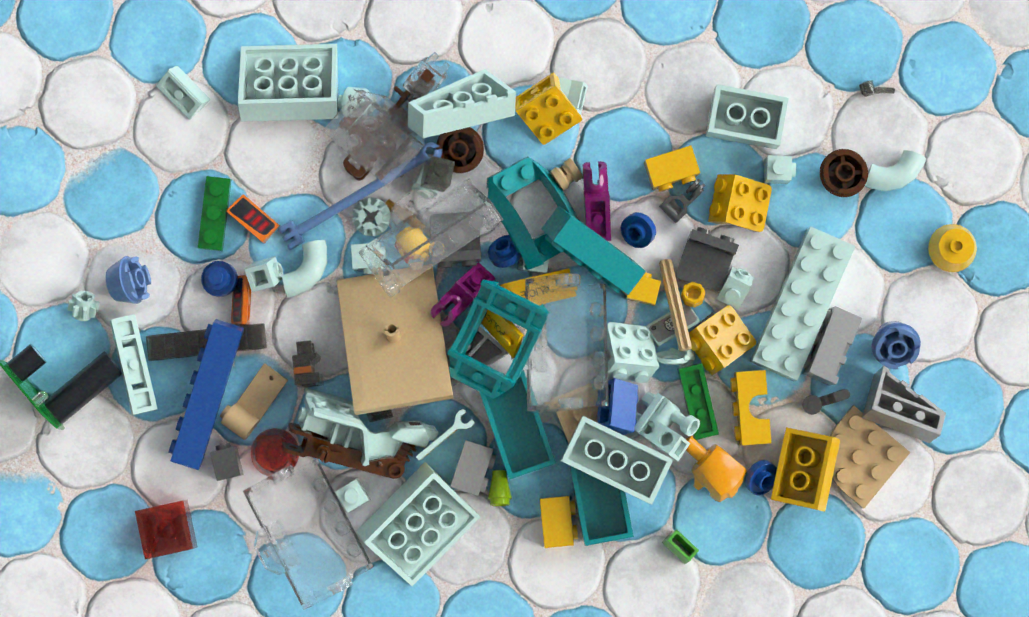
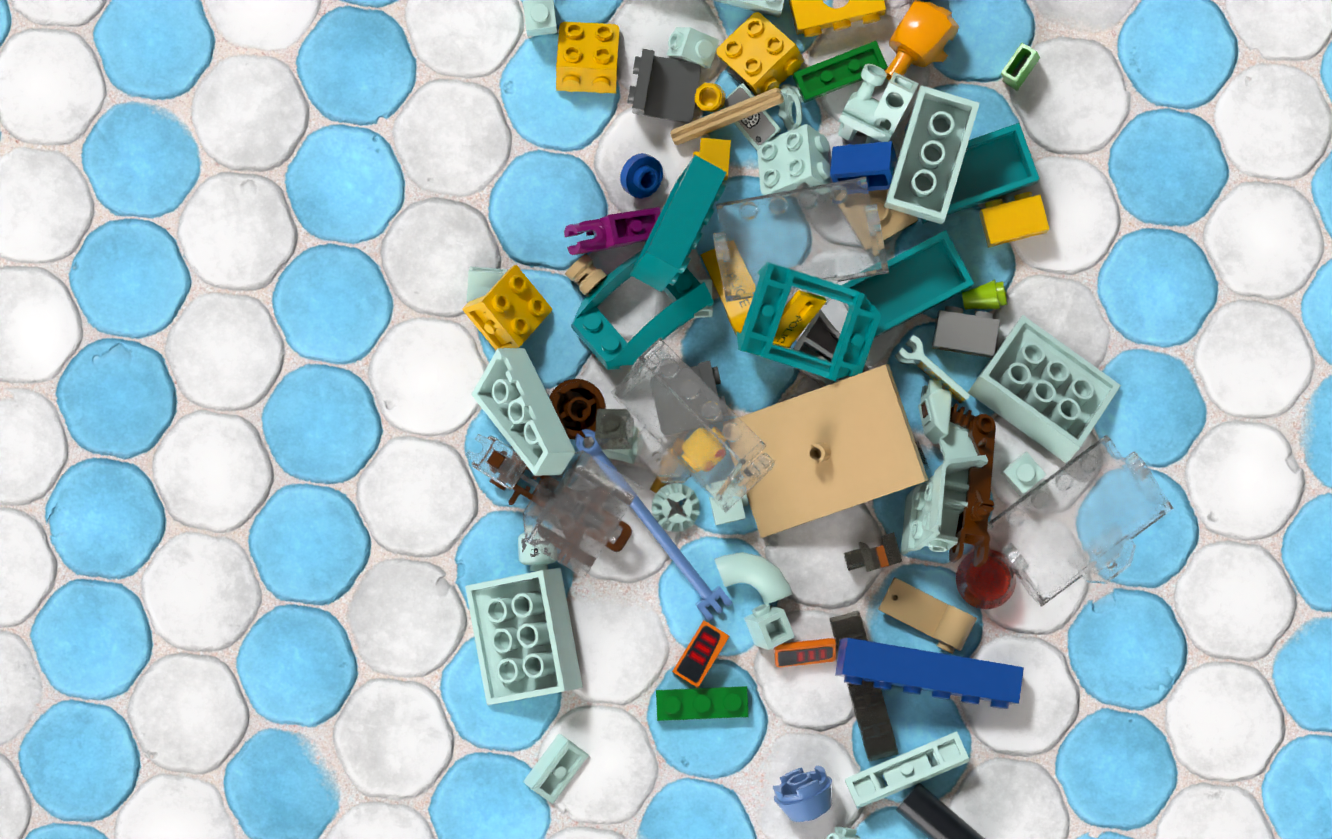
camera: 100 degrees left, 0 degrees up
clear red brick [135,500,198,559] -> none
blue plate [201,261,238,297] -> none
dark grey brick [210,443,244,481] -> none
magenta plate [431,262,496,327] -> none
blue plate [488,235,522,268] -> none
yellow brick [644,145,700,192] -> none
dark grey piece [659,179,706,224] -> none
light aqua brick [705,84,789,149] -> none

